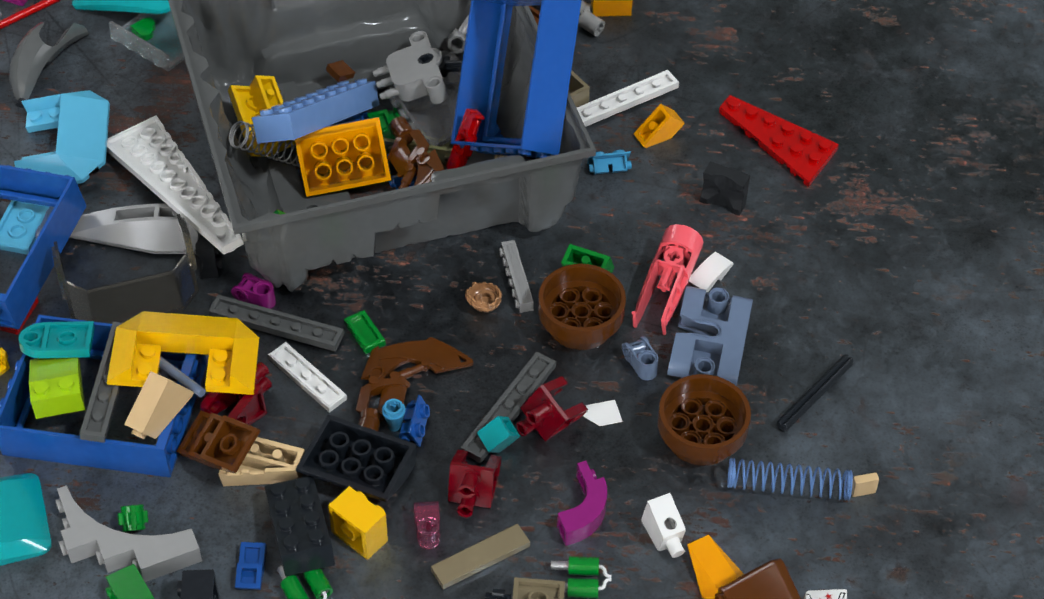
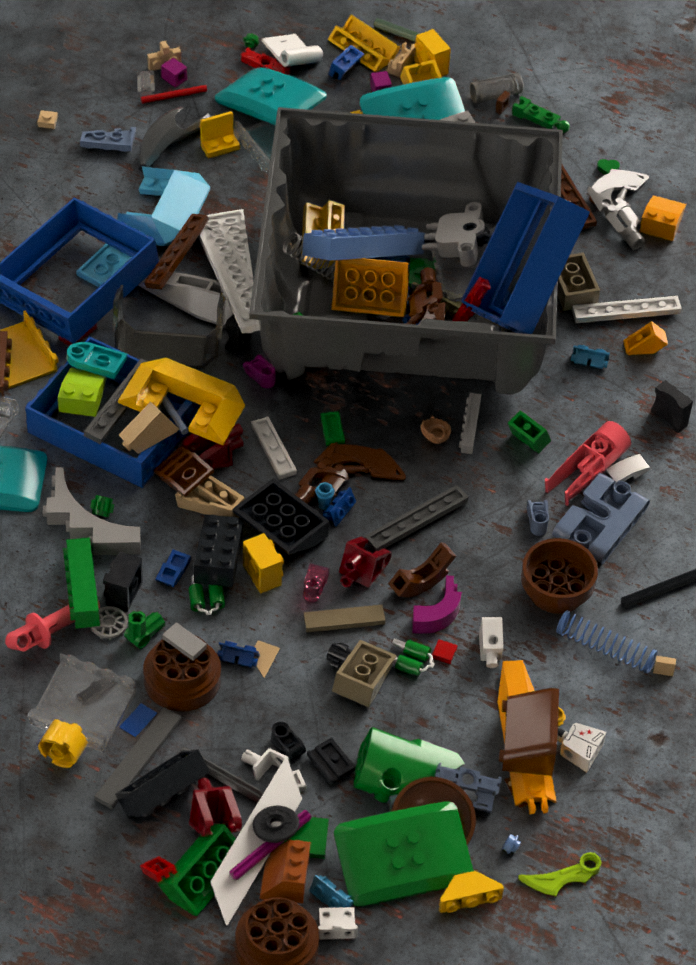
camera: 20 degrees right, 0 degrees up
green tile [130,18,156,40] -> none
dark grey plate [208,295,344,352] -> none
reddish brown tile [325,60,355,82] -> none
teal panel [477,416,521,453] -> none
dark red piece [516,376,588,442] -> none
reddish brown wheel [538,264,626,350] -> none
white sticker [583,400,623,426] -> none
none -> reddish brown plate [144,213,209,290]
none -> yellow bracket [200,111,240,158]
none -> reddish brown arch [388,542,456,598]
none -> red tile [432,639,458,664]

